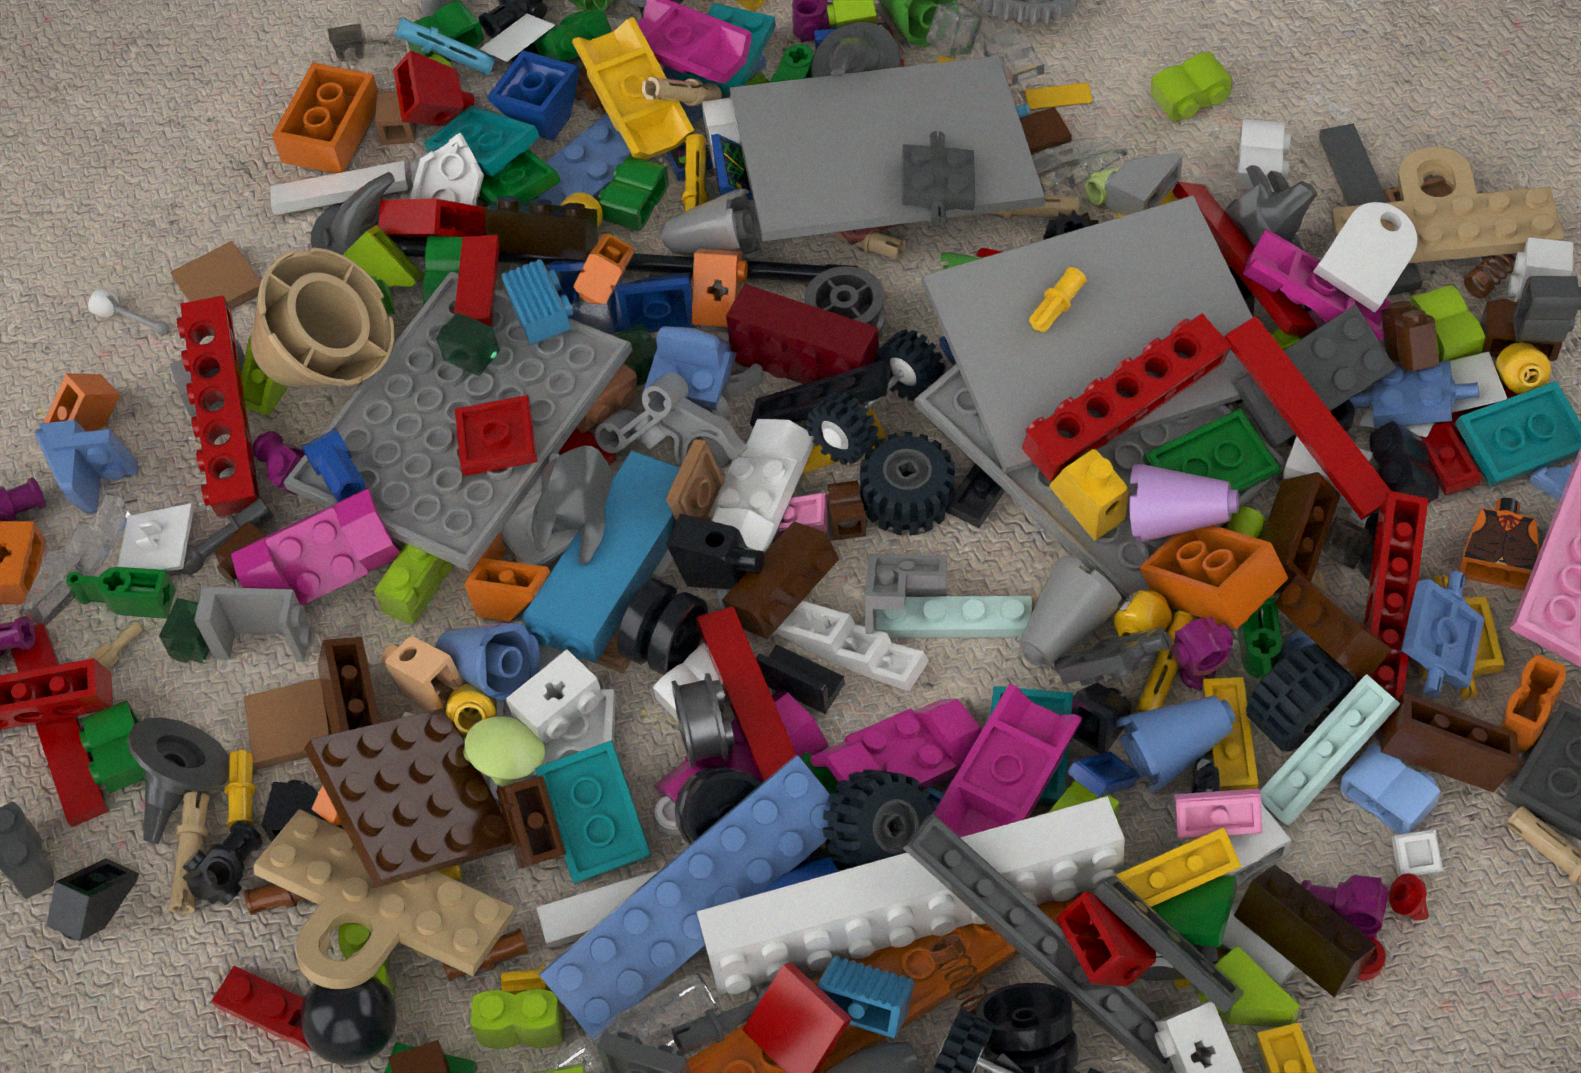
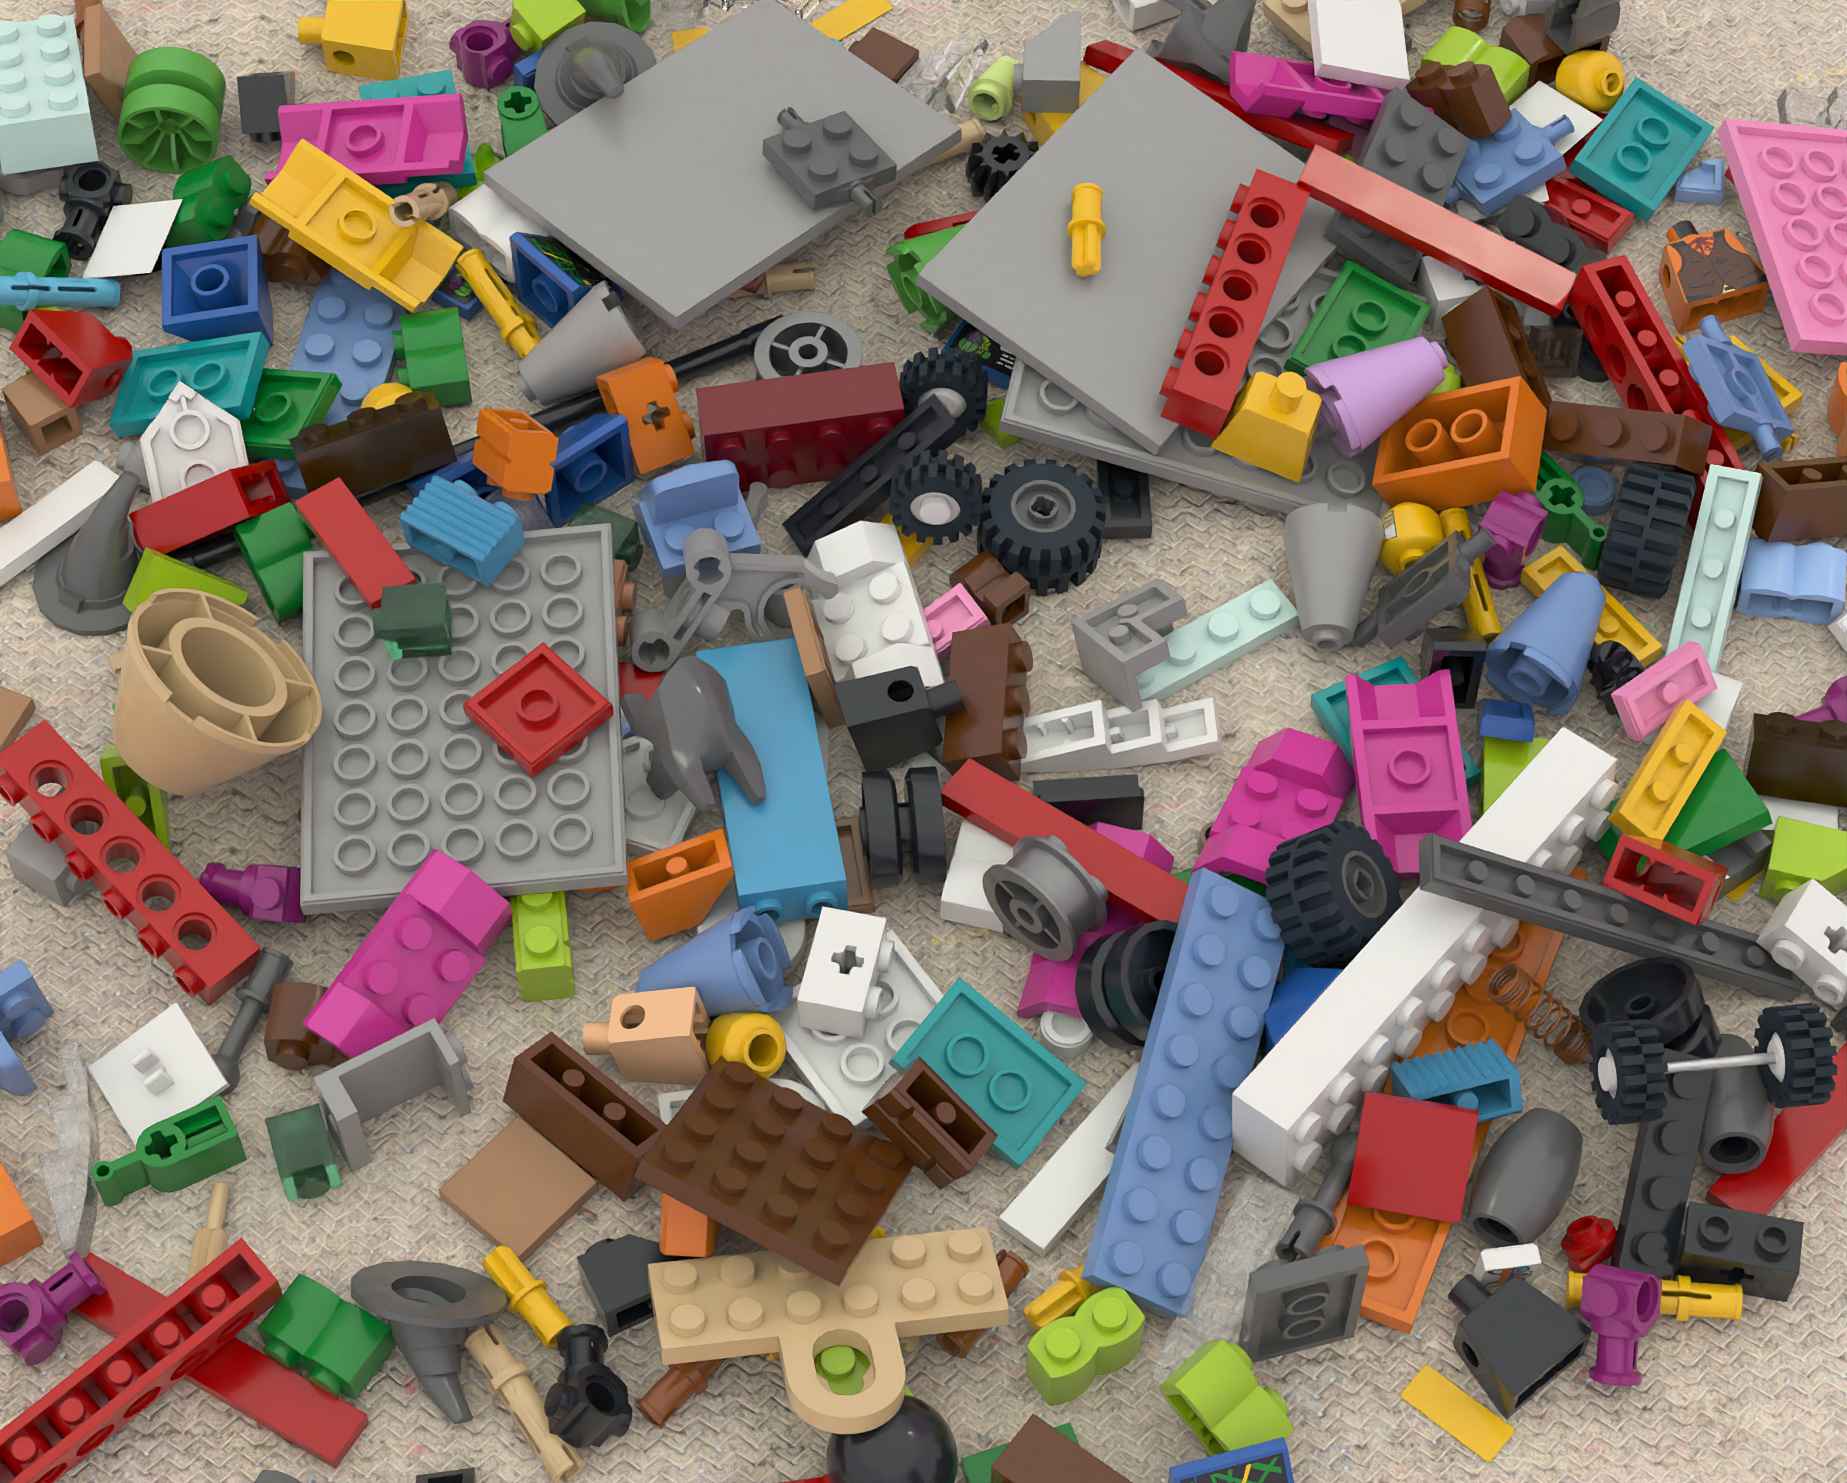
camera: 40 degrees left, 0 degrees up
blue piece [302,428,366,502] -> none
yellowish green dish [463,716,545,787] -> none
dark grey tile [1092,875,1244,1013] -> none

